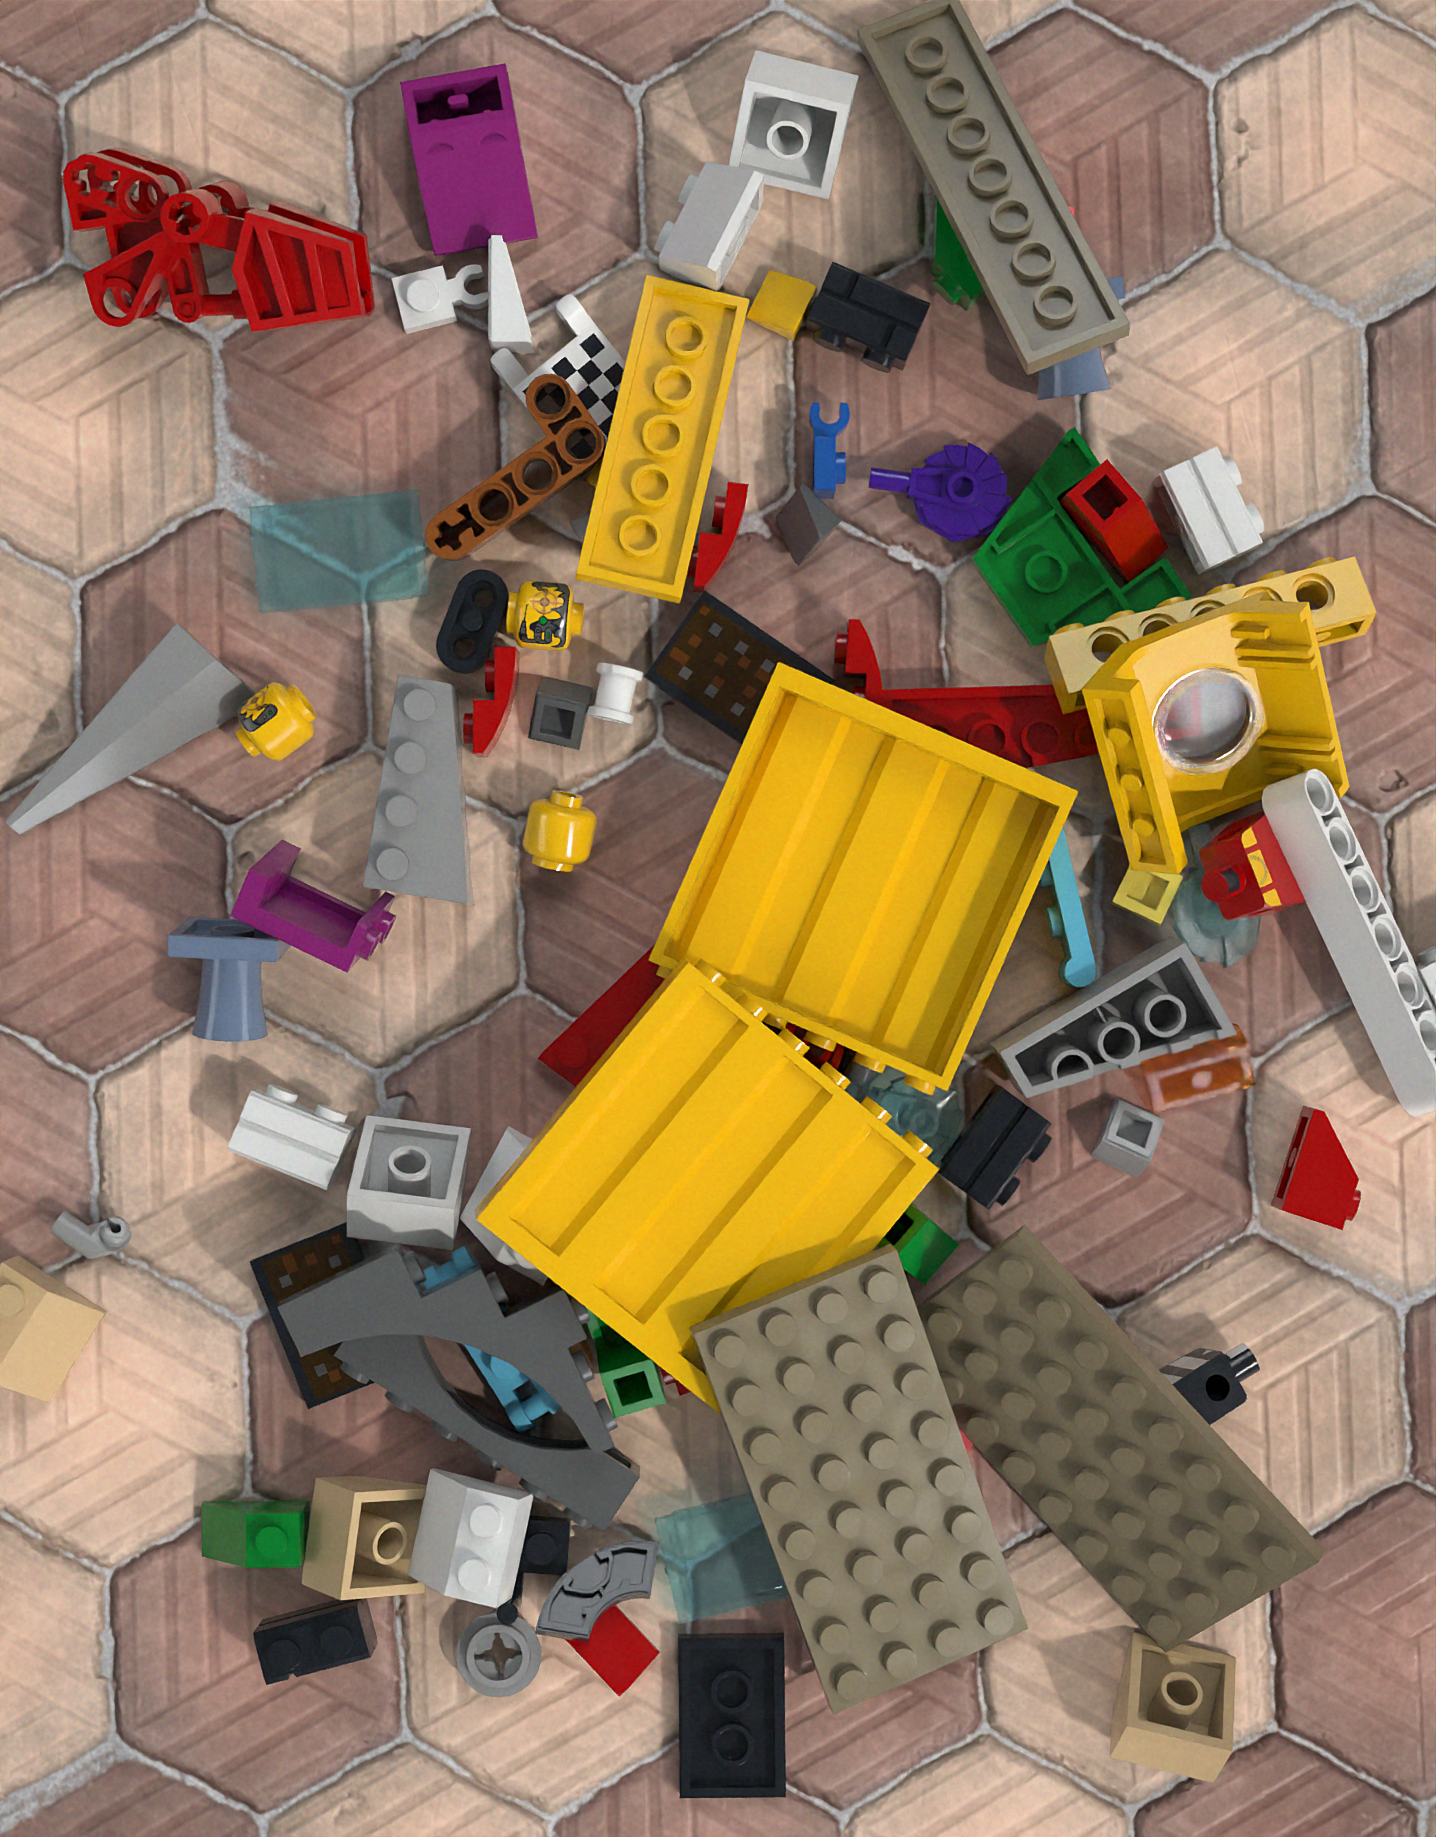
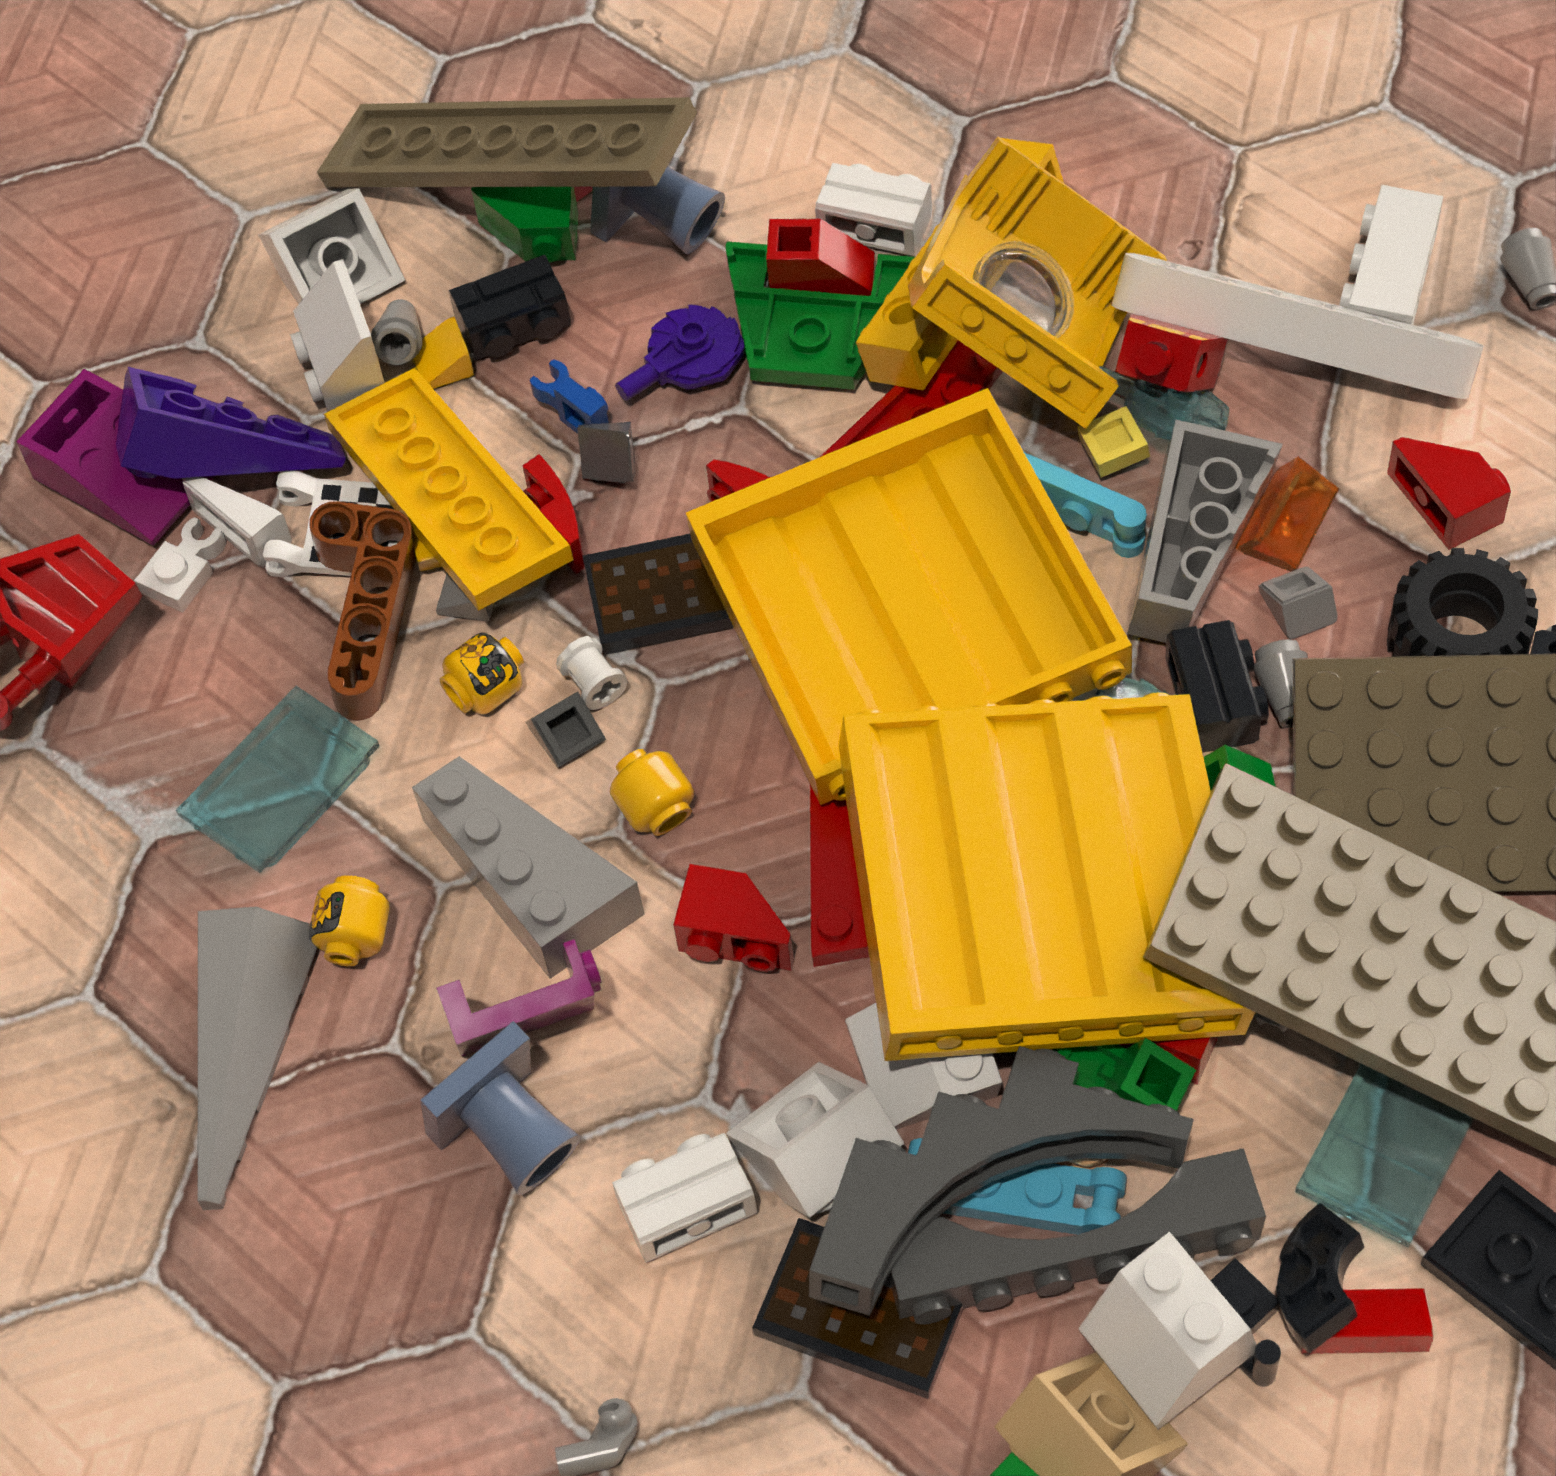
camera: 40 degrees left, 30 degrees down
black plate [436,569,509,674] -> none
light grey gear [456,1609,542,1697] -> none
red slope [463,647,520,757] -> none
none -> dark purple wedge [116,367,346,479]
none -> light grey cone [371,299,422,365]
none -> red slope [673,864,794,972]
none -> light grey cone [1254,639,1308,728]
none -> black tyre [1387,548,1539,657]

